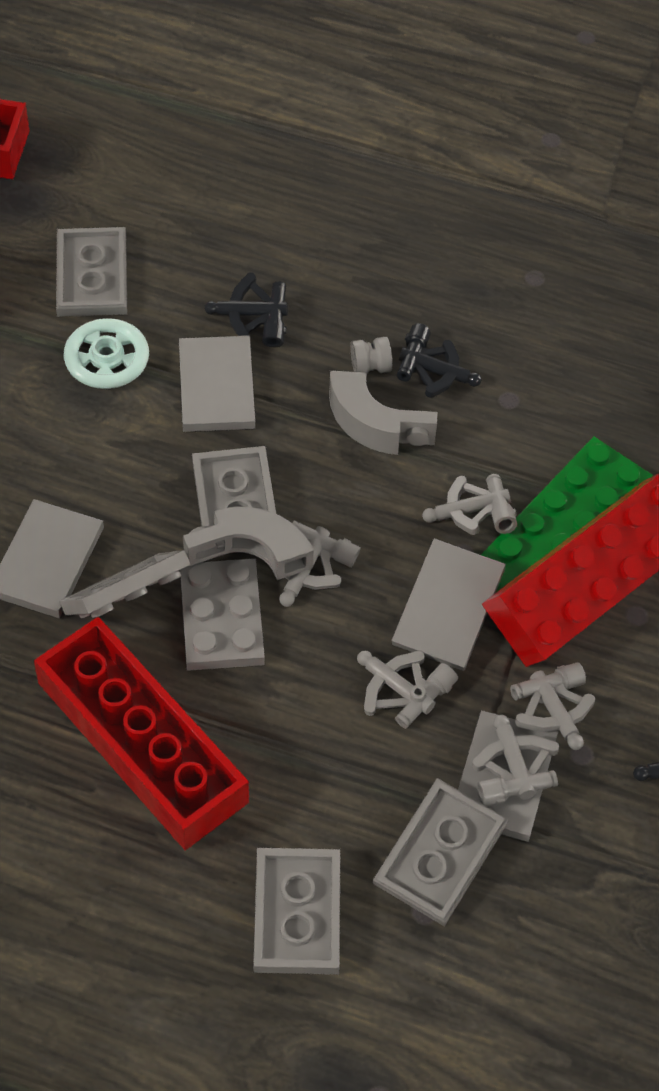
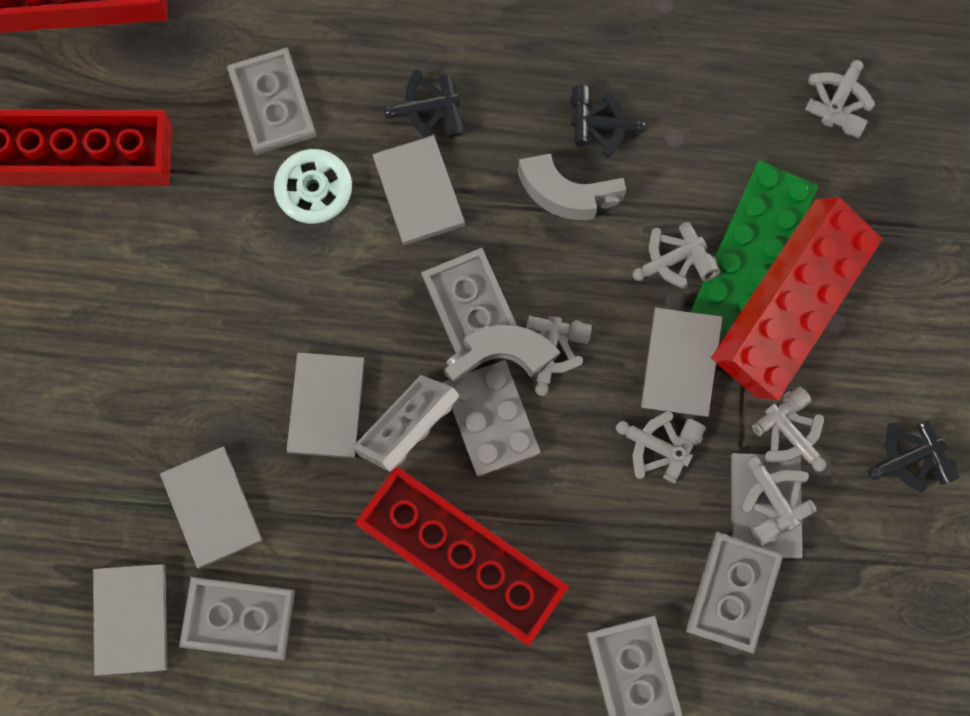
camera: 15 degrees left, 20 degrees up
light grey wheel [350,337,392,375] -> none

